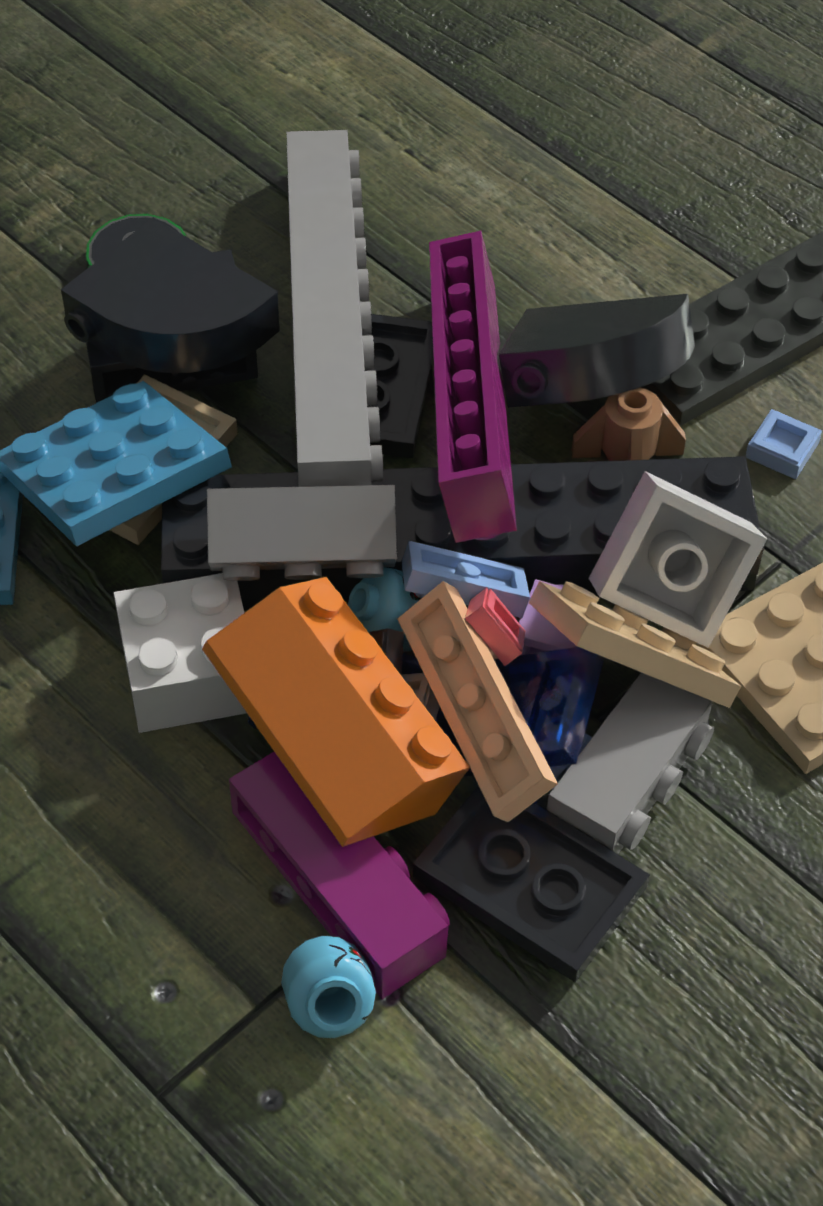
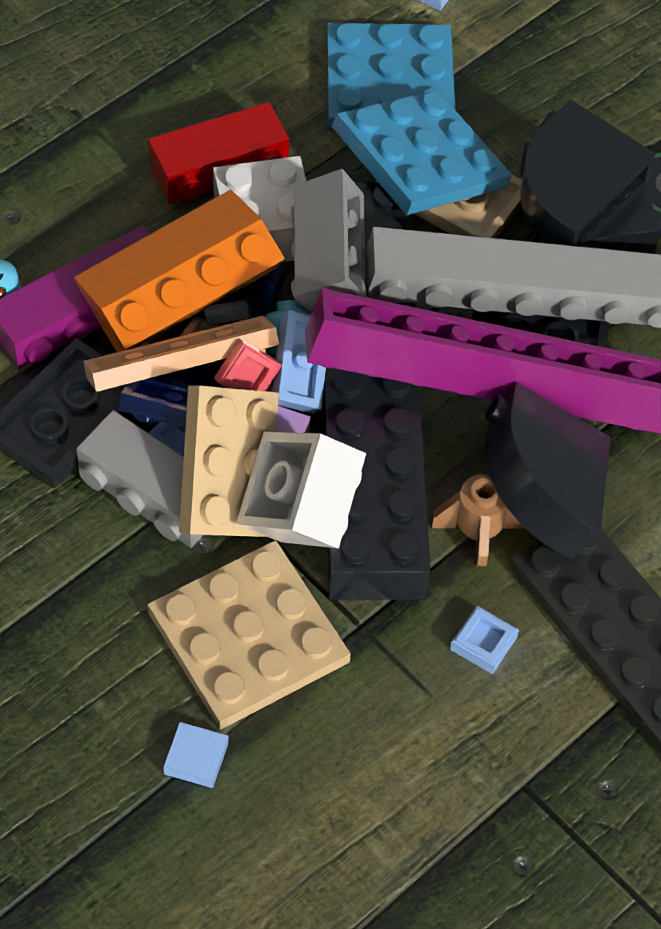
camera: 90 degrees right, 5 degrees up
none -> red brick [148,102,289,204]

